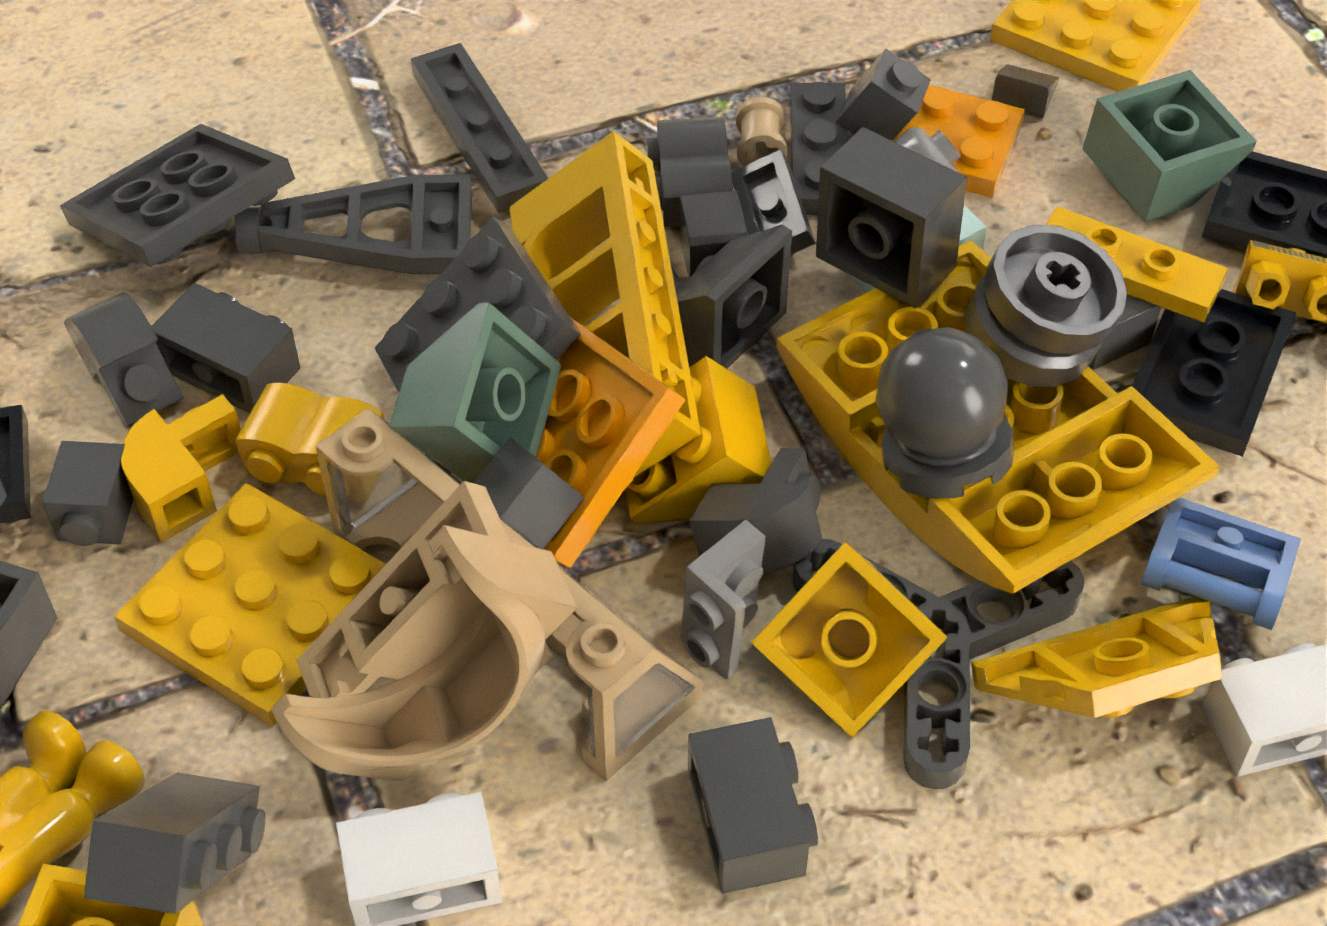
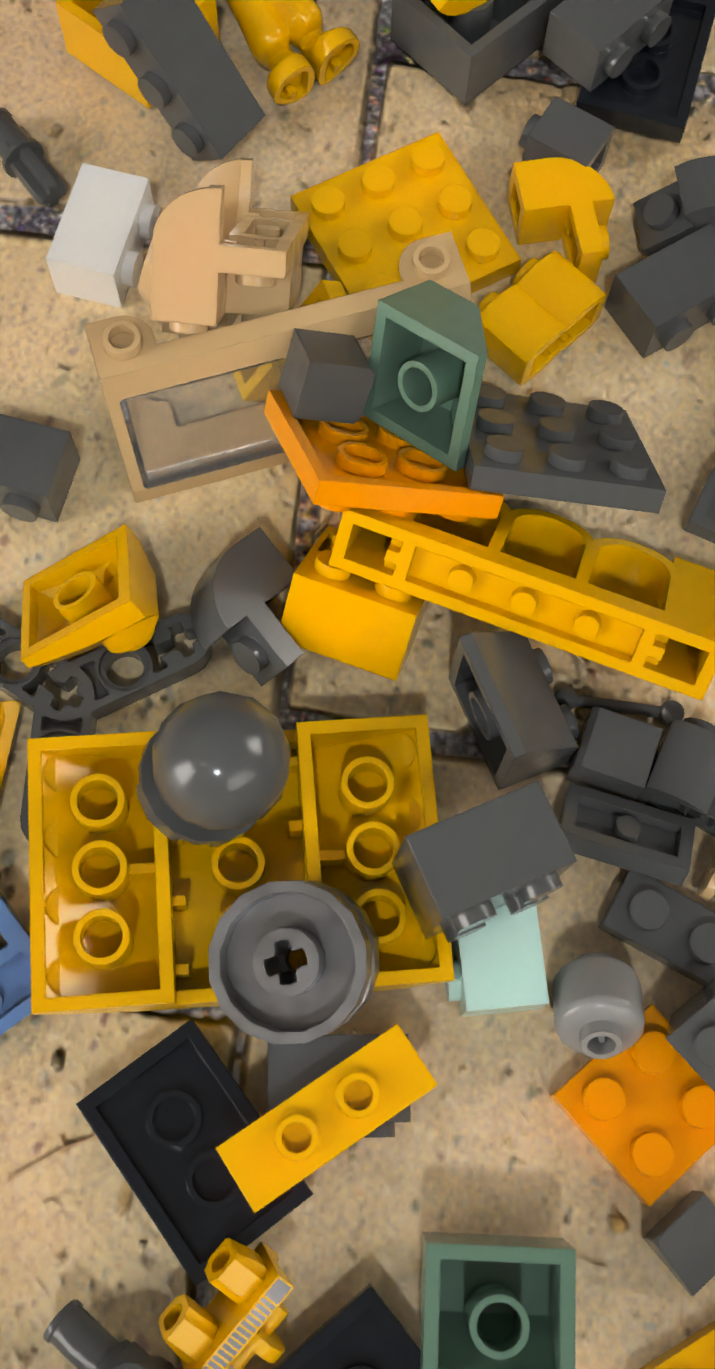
camera: 115 degrees right, 20 degrees up
light grey bracket [680,520,766,679] -> none

